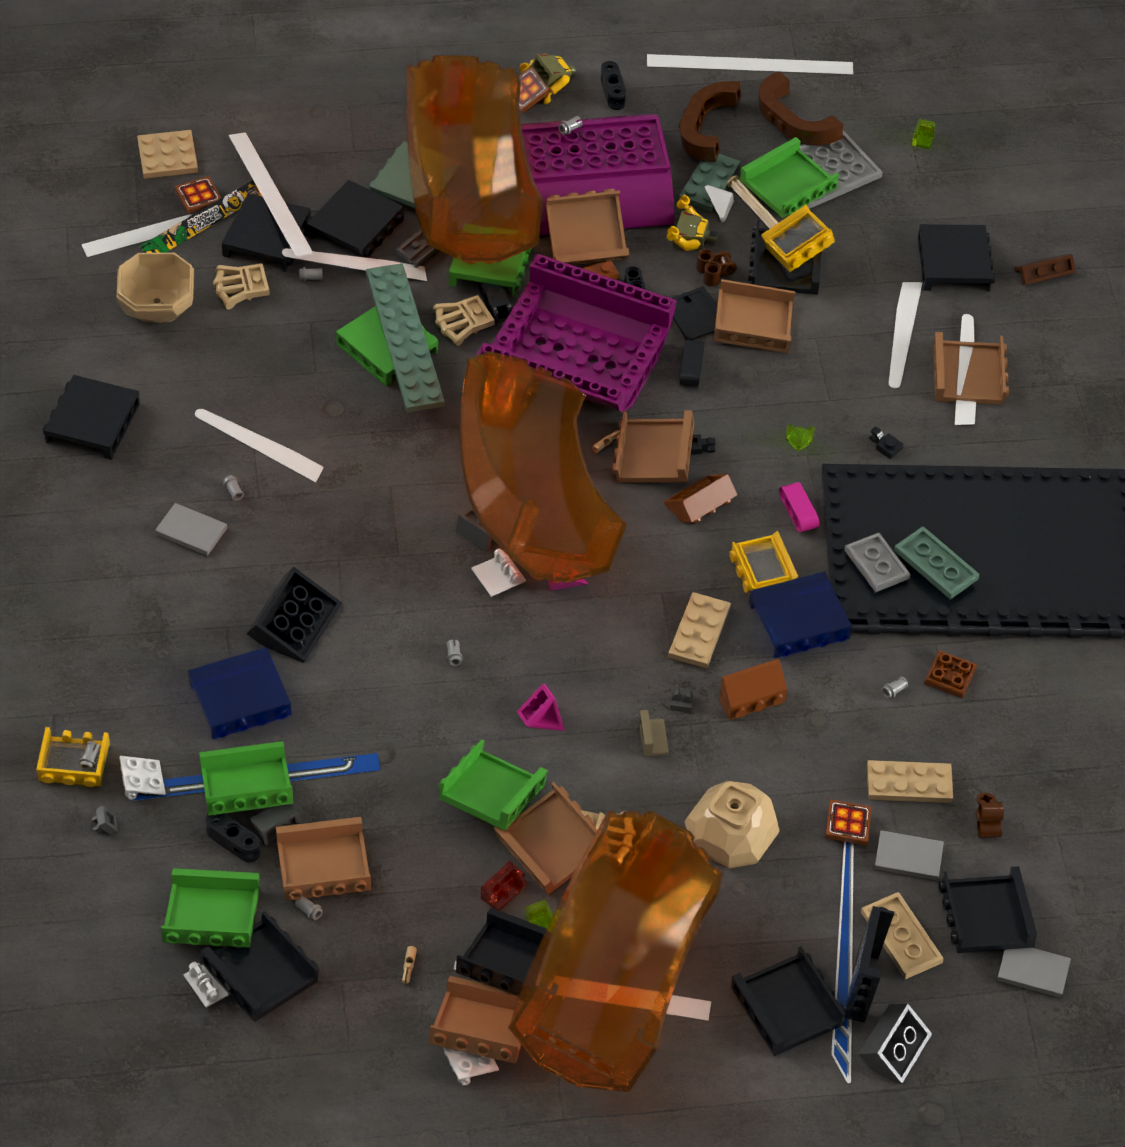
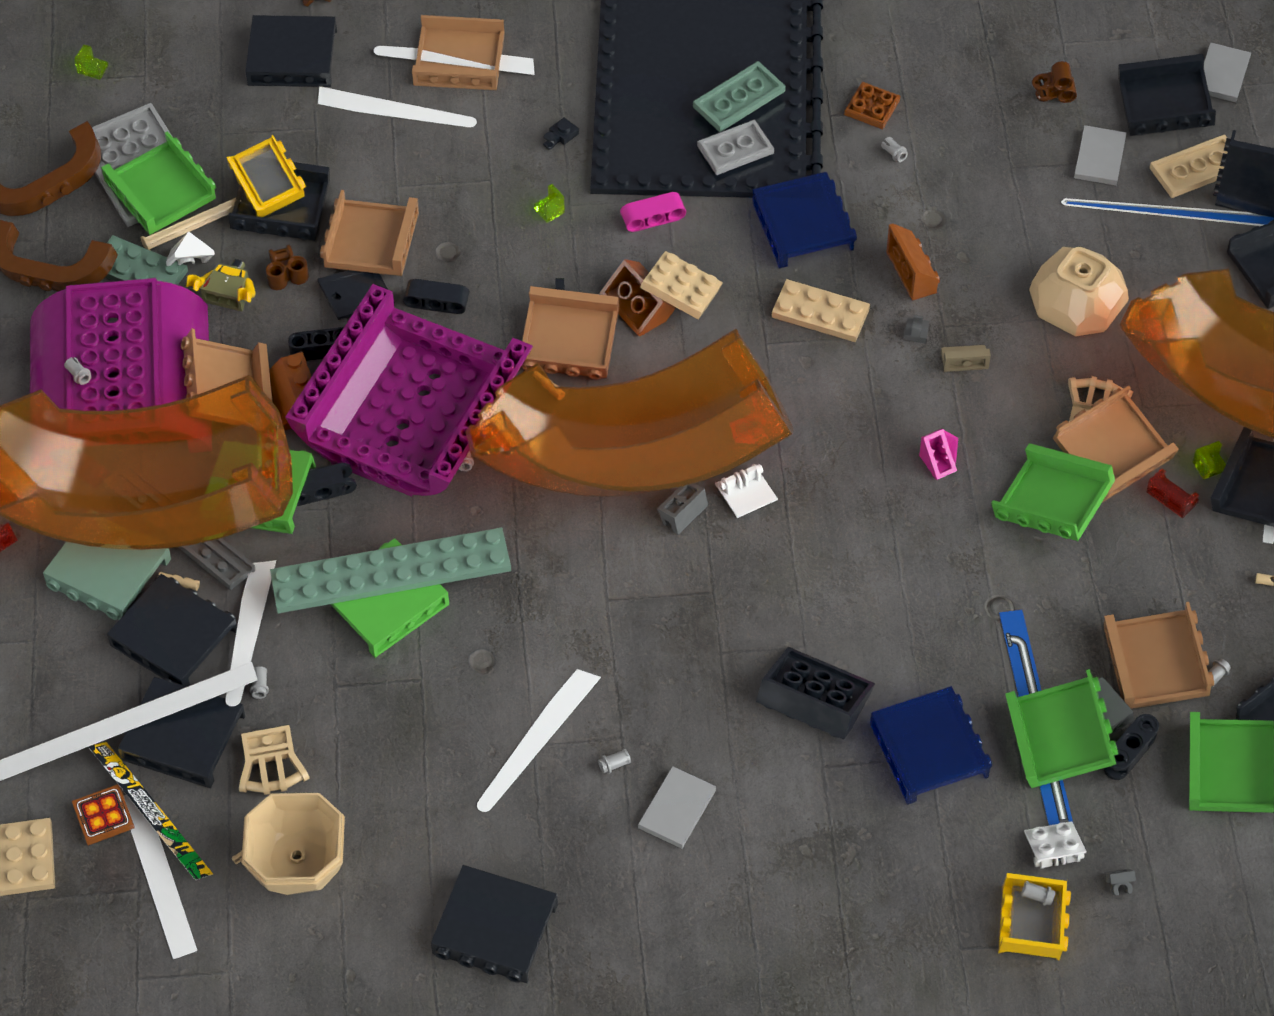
camera: 85 degrees left, 5 degrees up
tan plate [433,295,495,346] -> none
light grey pin [446,640,463,666] -> none
window [729,531,798,600] -> none
tile [825,799,872,846] -> none
tan plate [867,760,953,803] -> none
none -> tan pin [158,572,200,591]
none -> tan plate [640,251,723,320]

